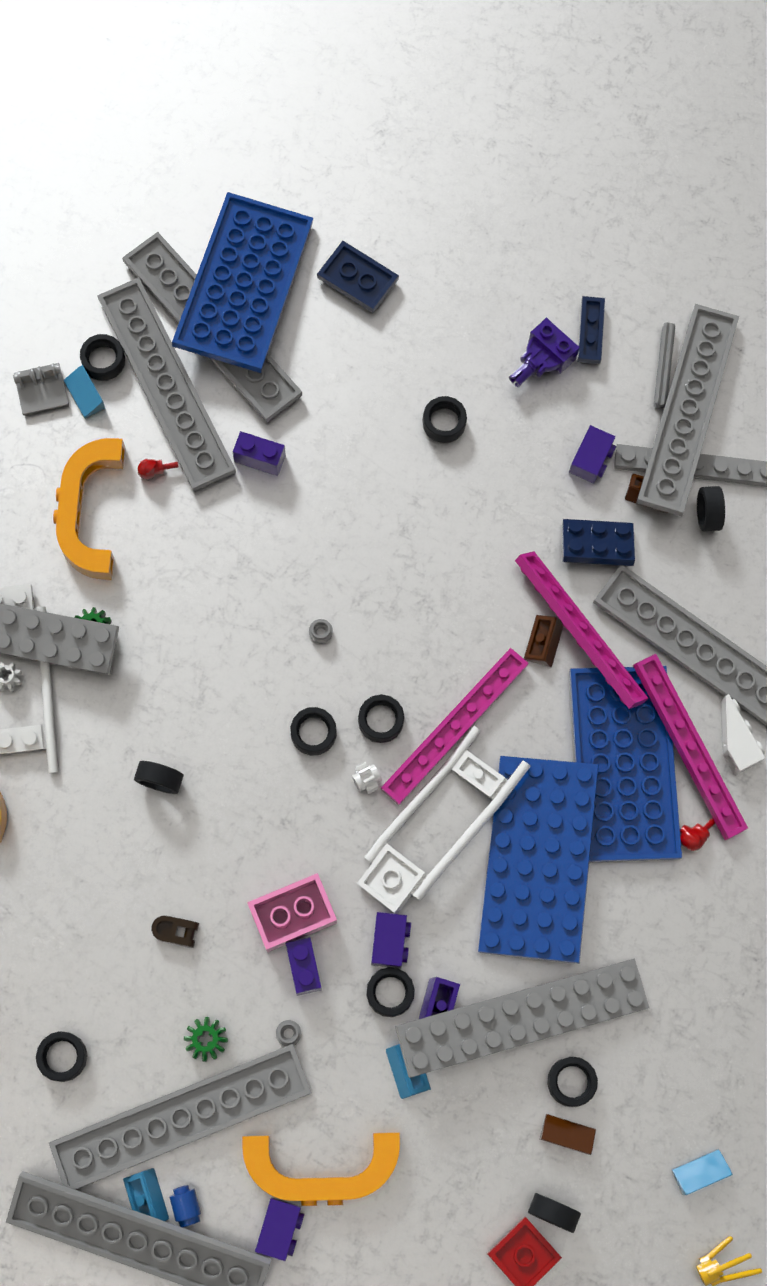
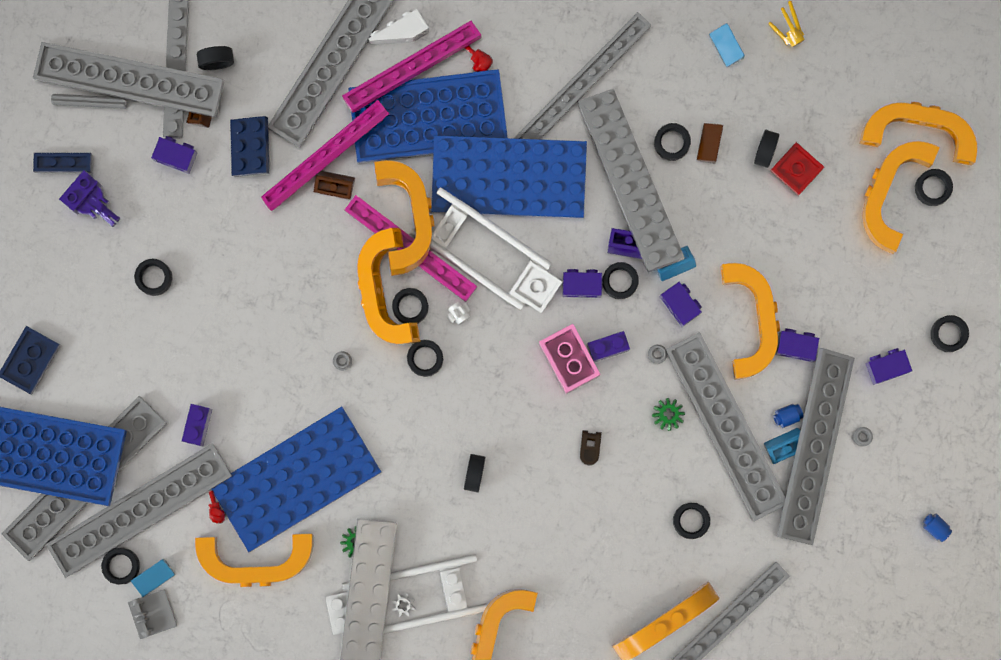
camera: 90 degrees left, 10 degrees up
none -> blue plate [211,406,382,552]
none -> light orange arch [357,228,420,344]
none -> light orange arch [374,161,435,276]
none -> light grey plate [514,12,651,139]
none -> dark purple brick [659,282,702,327]

